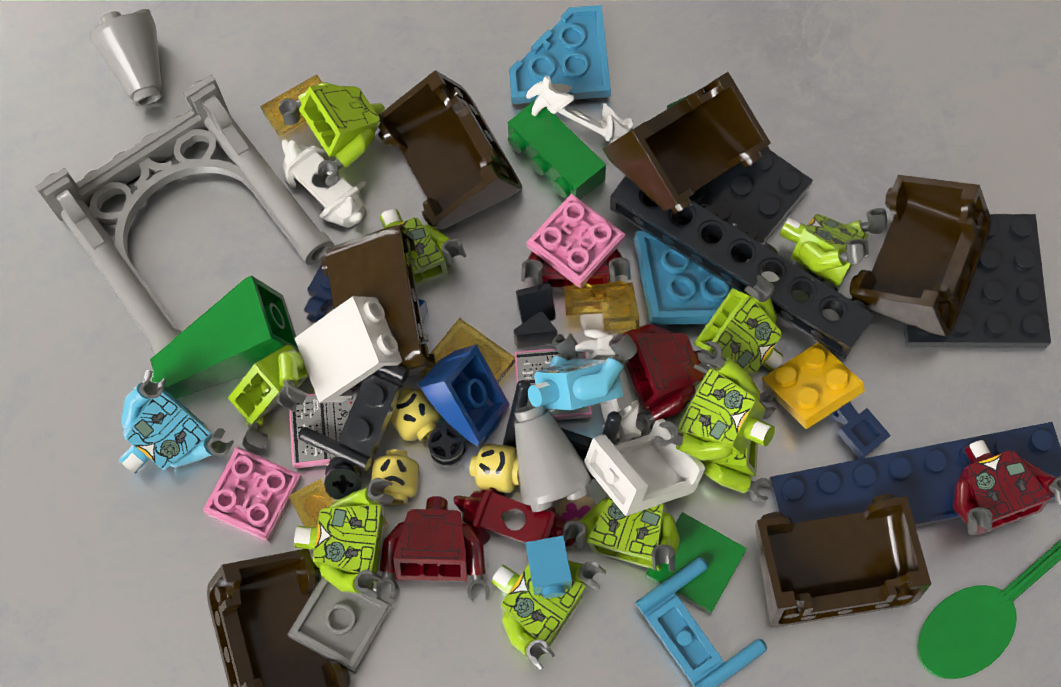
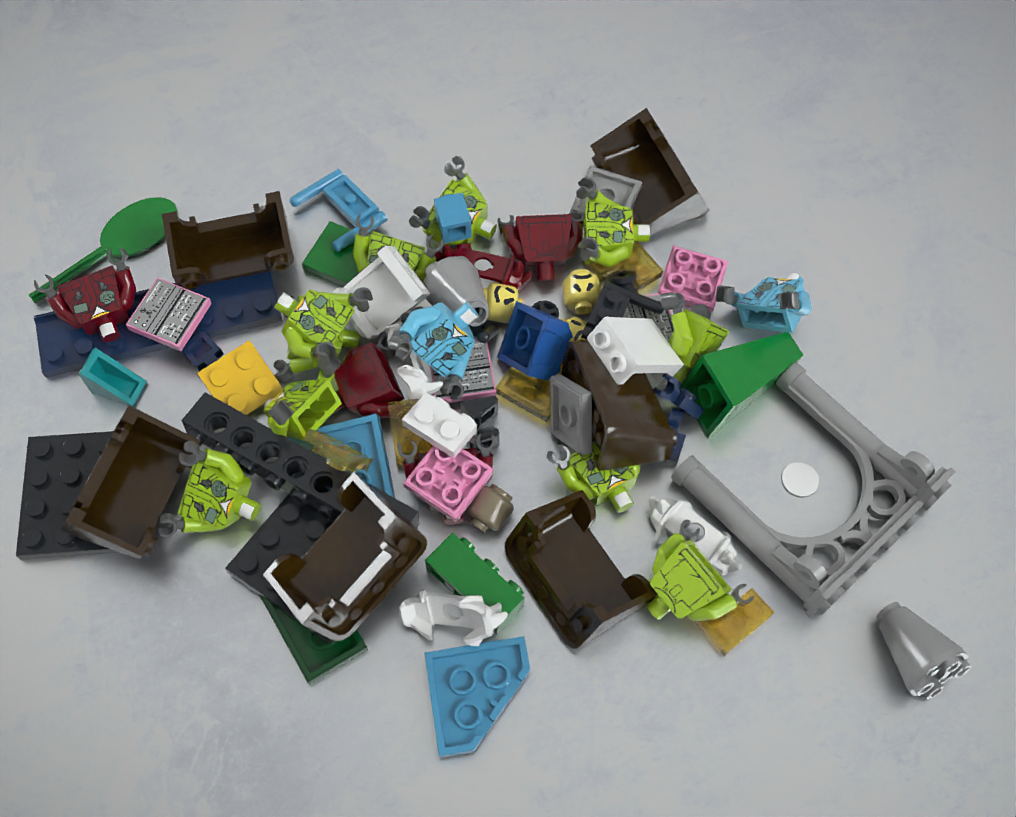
camera: 170 degrees right, 5 degrees down
none -> teal slope [78,348,147,407]
none -> tile [126,277,212,351]
none -> clear yellow plate [303,428,373,473]
none -> white bracket [402,393,477,458]
none -> dark tan head [467,484,514,533]
none -> light grey tile [550,375,592,455]
none -> dark blue plate [653,373,705,420]
none -> white sticker [782,462,819,497]

